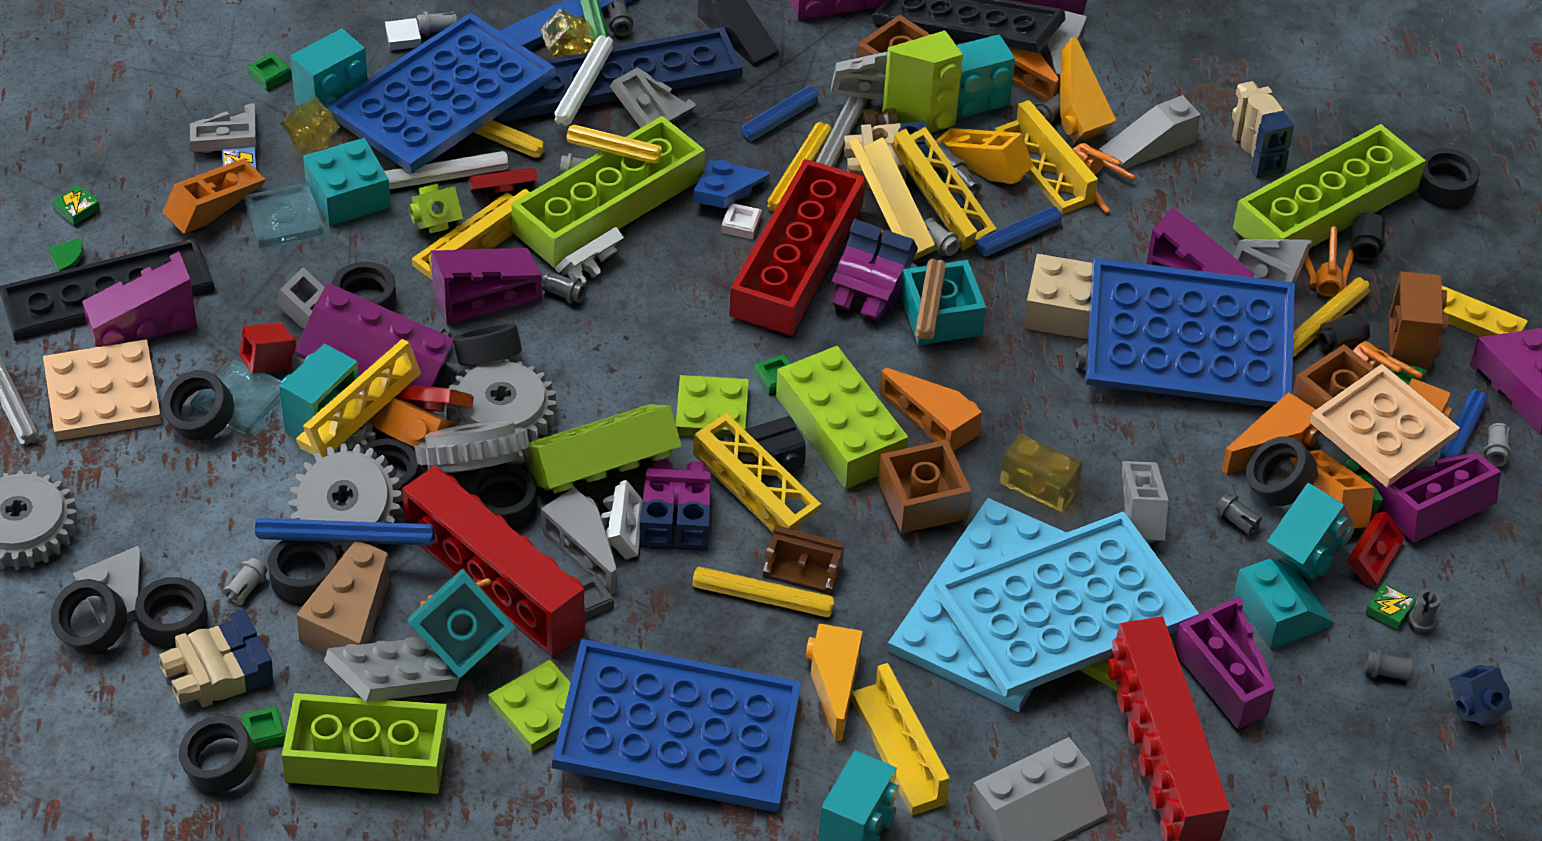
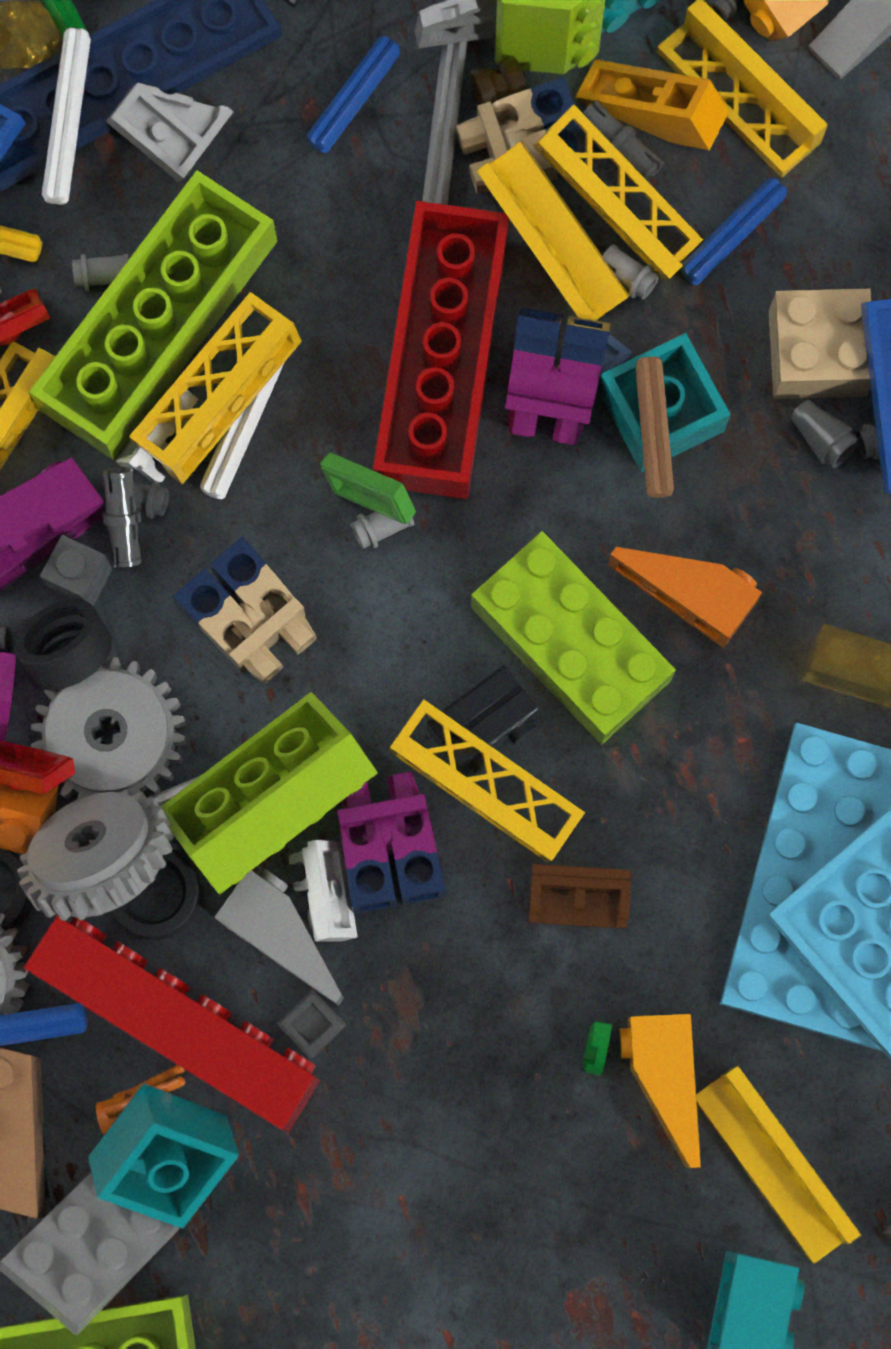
camera: 10 degrees left, 30 degrees up
lime plate [488,660,571,753] -> none
blue plate [551,639,801,812] -> none
yellow axle [567,125,662,164] -> none
lime plate [676,375,749,439] -> none
blue wing [693,160,770,208] -> none
yellow axle [693,567,834,617] -> none
white tile [721,203,762,240] -> none
green tile [754,354,791,395] -> none
yellow axle [767,122,831,211] -> none
dark orange brick [878,439,972,534] -> none
orange plant [1073,143,1136,214] -> none
none -> dark grey brick [39,535,113,606]
none -> dark grey pin [102,467,142,567]
none -> yellow fence [129,292,302,485]
none -> tan hips [172,536,316,684]
none -> white axle [200,362,285,500]
none -> bright green tile [320,452,416,524]
none -> light grey pin [350,512,415,549]
none -> green tile [582,1021,612,1076]
none -> dark grey cone [790,400,860,468]

